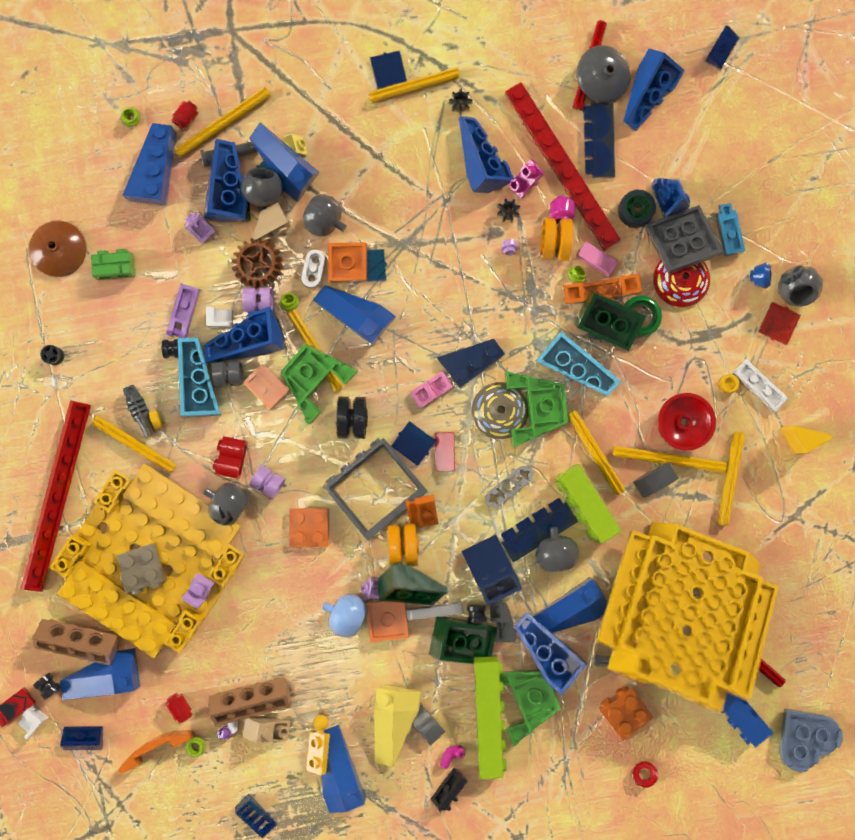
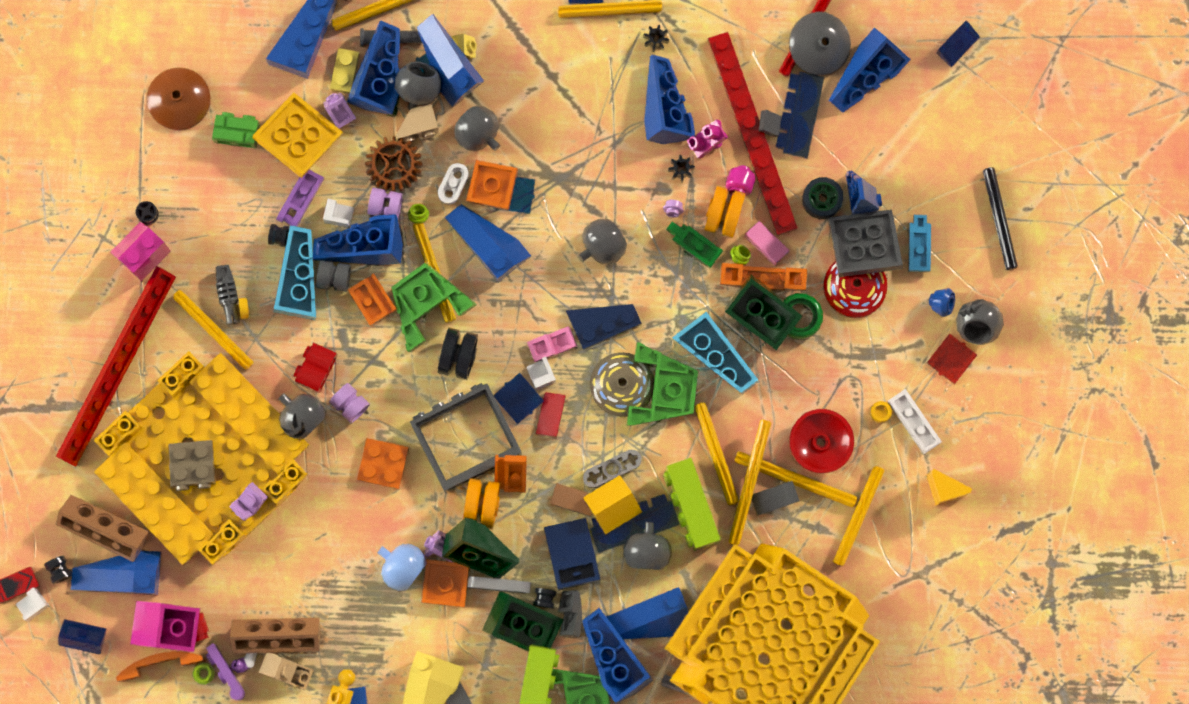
camera: 10 degrees right, 5 degrees down
none -> dark pink slope [110,222,171,282]
none -> dark pink slope [130,601,200,652]
none -> medium lavender plate [206,643,245,700]
none -> yellow plate [252,92,343,178]
none -> light yellow plate [330,48,360,94]
none -> white panel [527,356,556,391]
none -> medium nougat tile [550,483,592,517]
none -> dark grey piece [578,219,627,264]
none -> yellow slope [583,475,642,535]
none -> green hinge [666,221,723,268]
none -> yellow axle [729,419,771,545]
none -> dark grey tile [759,110,781,137]
none -> black axle [983,167,1018,270]

